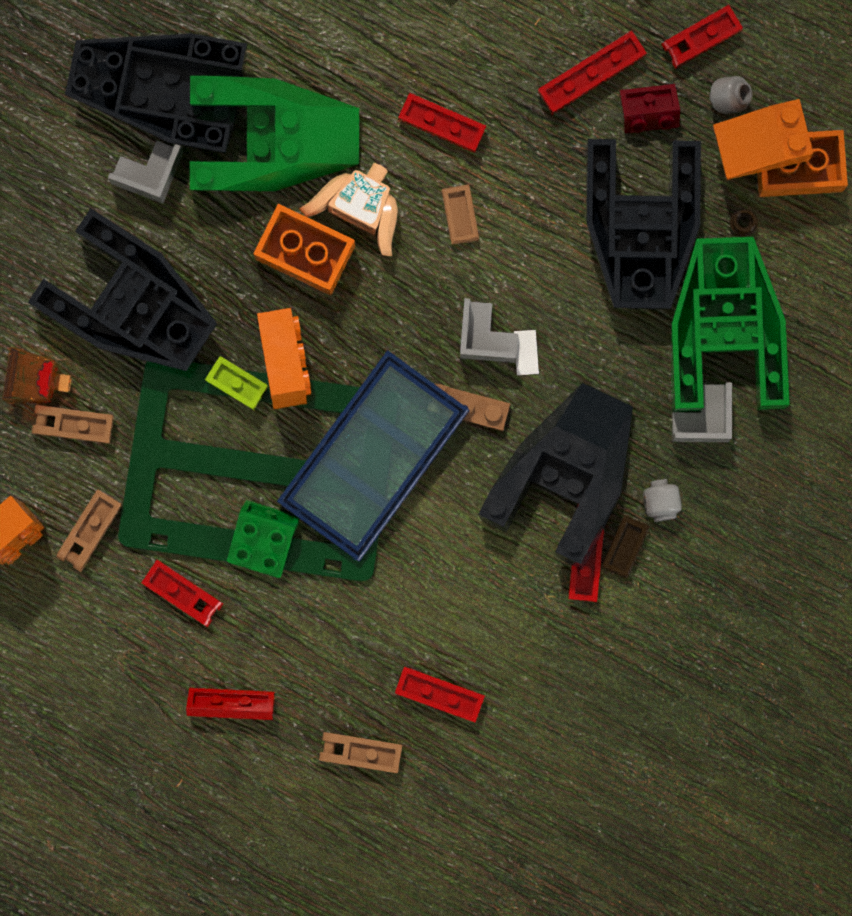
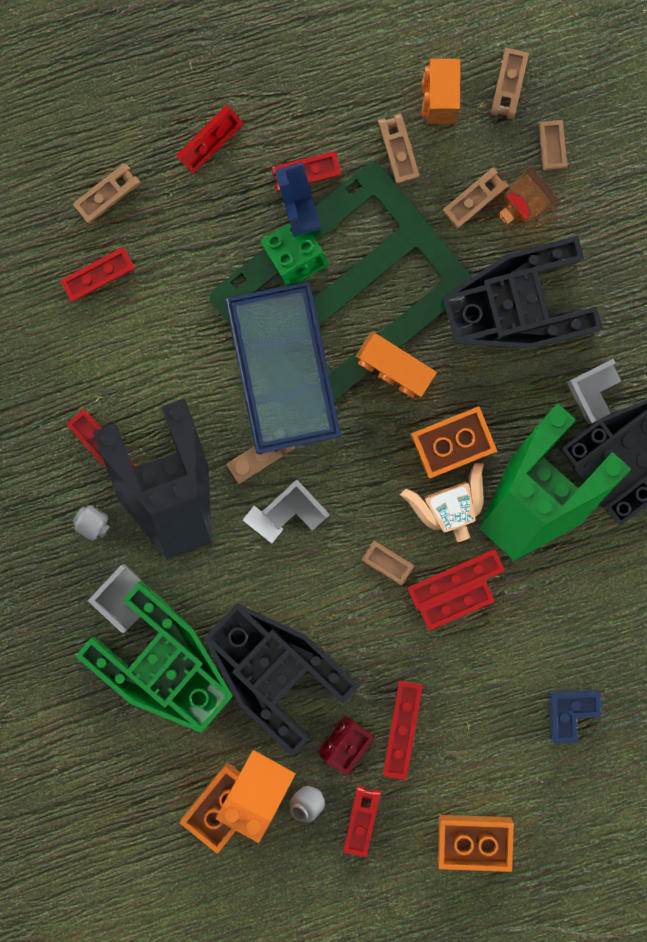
camera: 130 degrees right, 5 degrees up
lime plate [205,356,269,410] -> none
dark brown tile [601,515,650,579] -> none
dark brown plate [729,208,758,237] -> none
none -> dark blue panel [275,163,322,237]
none -> red plate [407,549,505,610]

